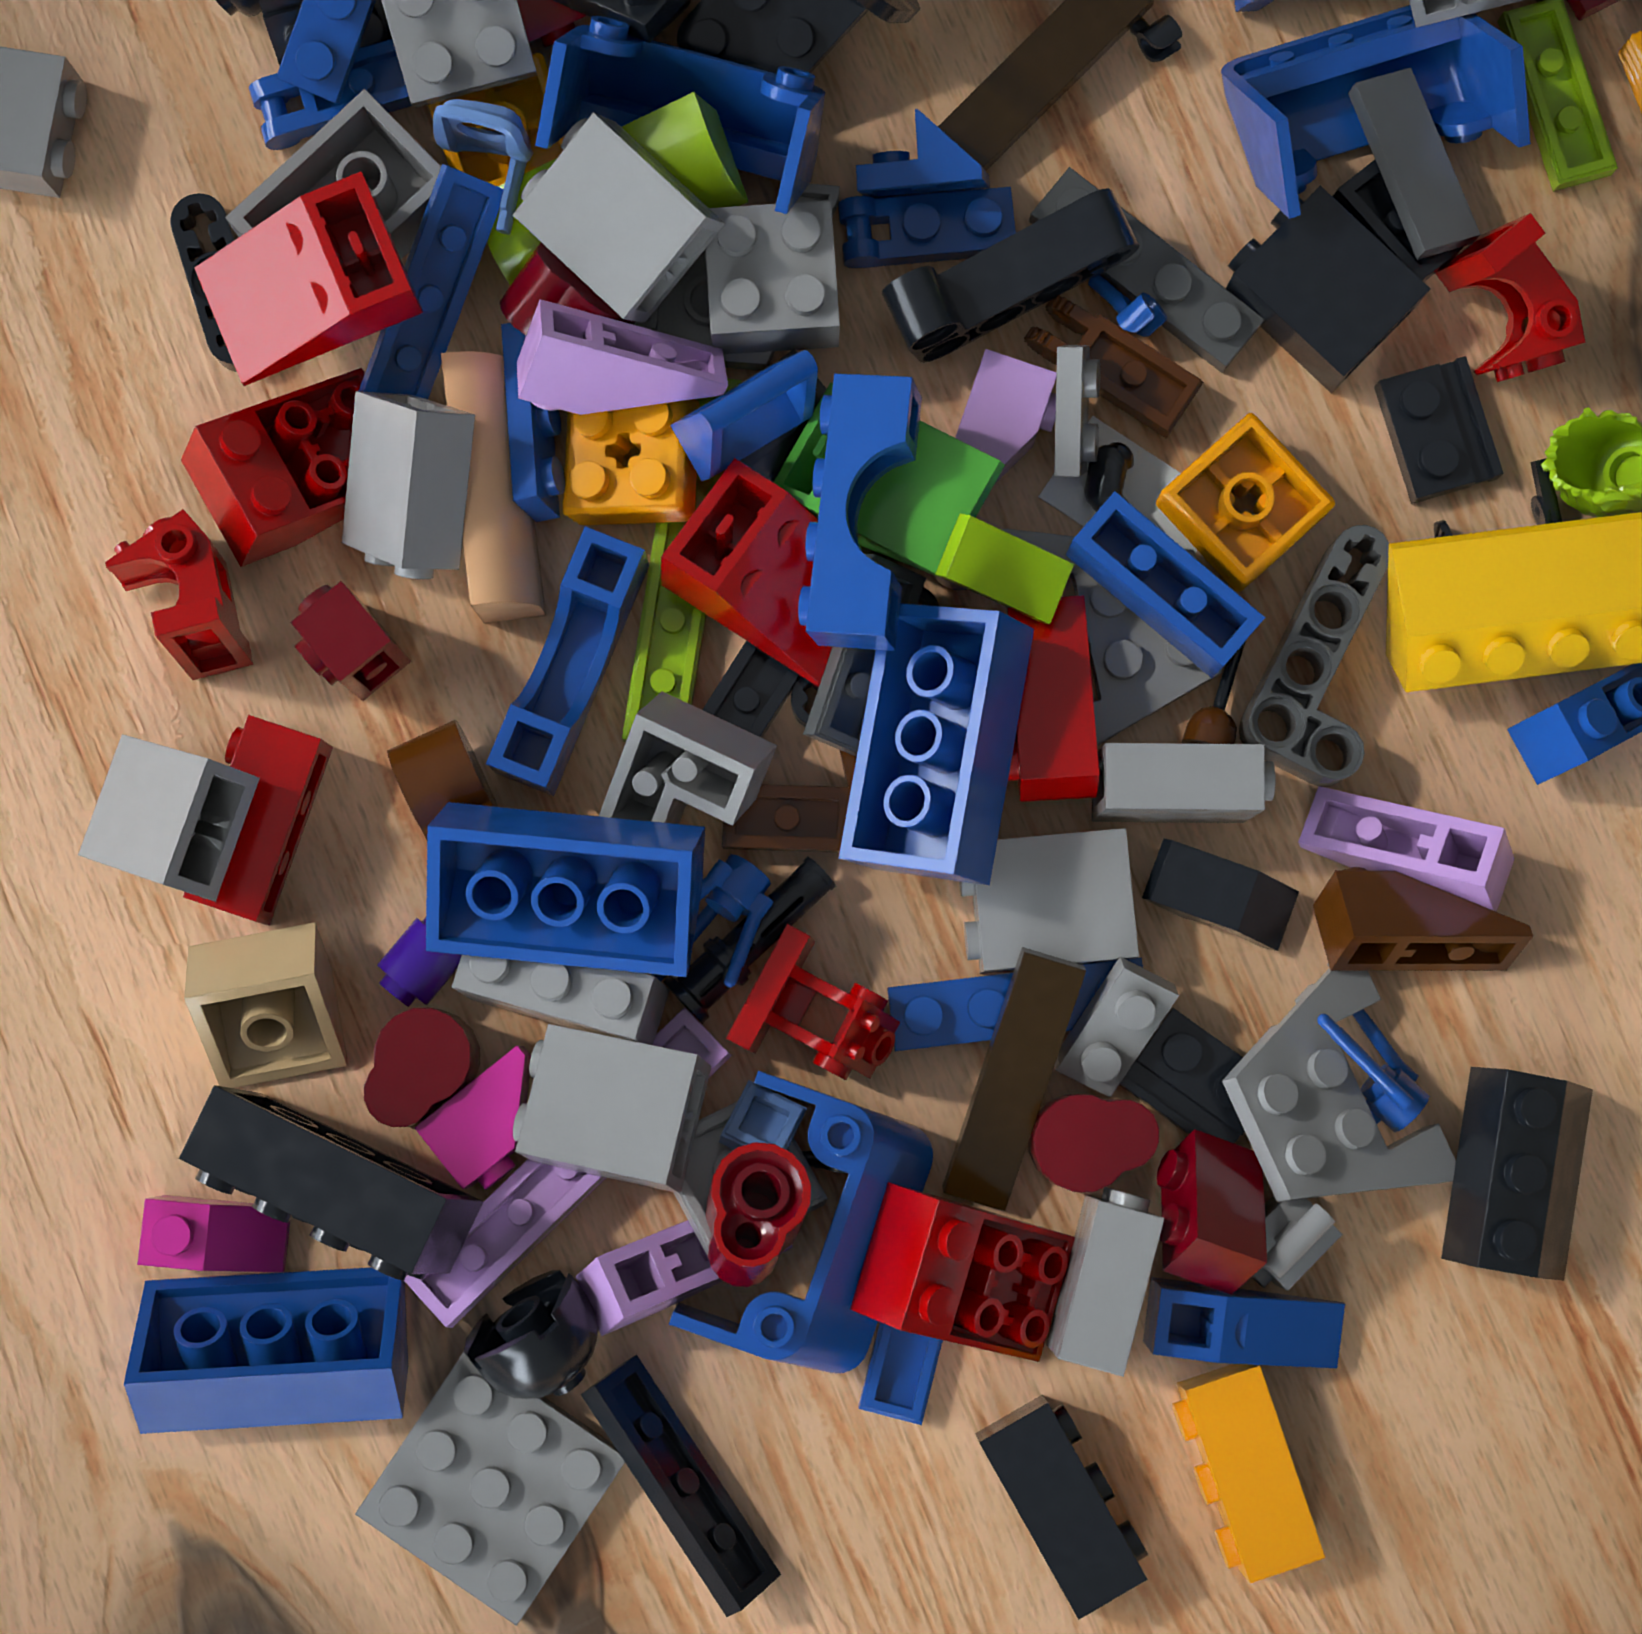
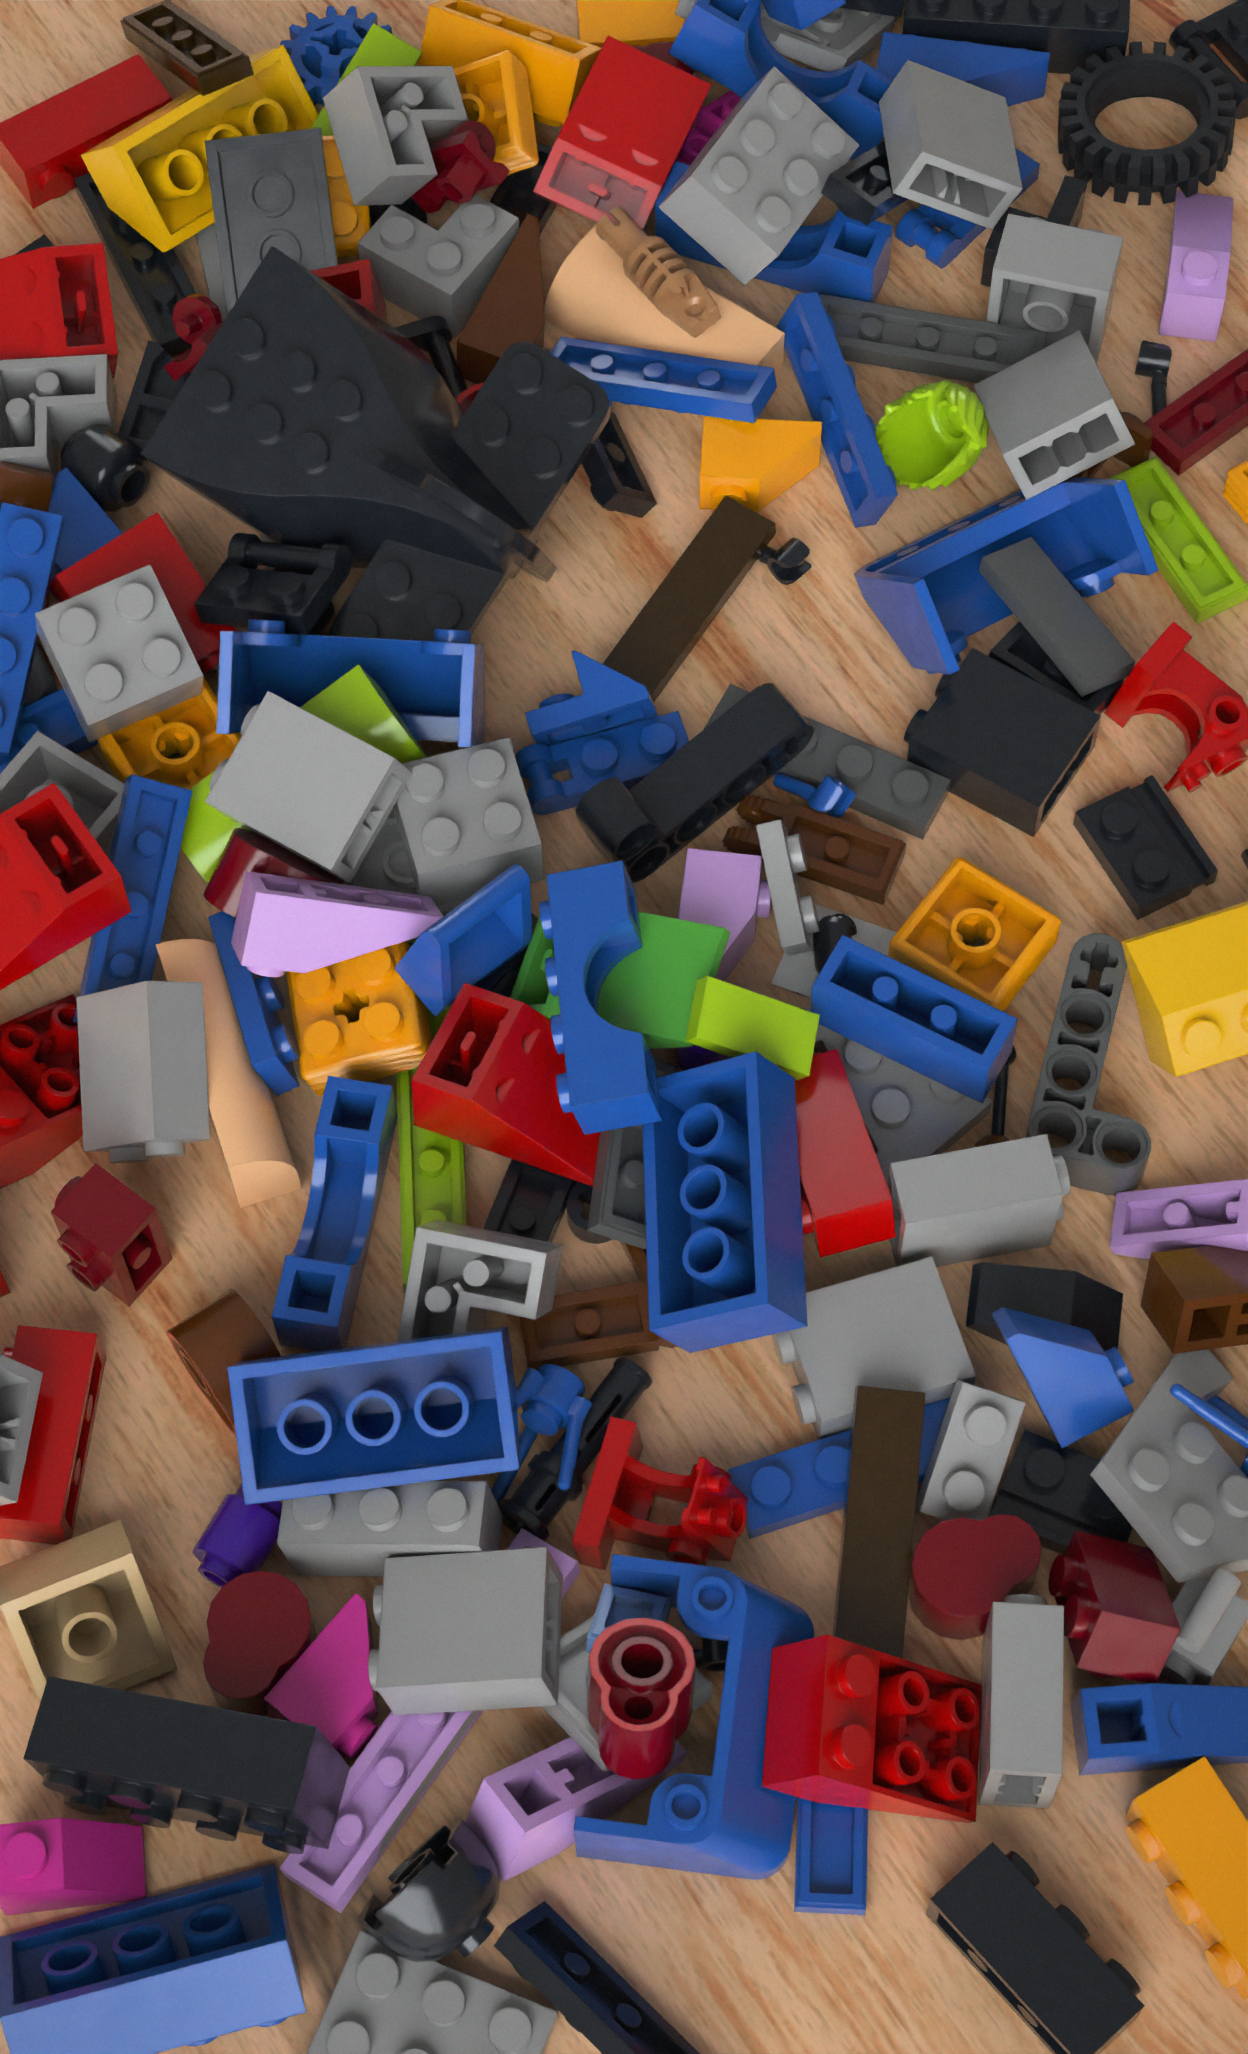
camera: 10 degrees left, 20 degrees down
medium blue piece [433,99,533,235] -> none
none -> blue slope [991,1307,1134,1448]

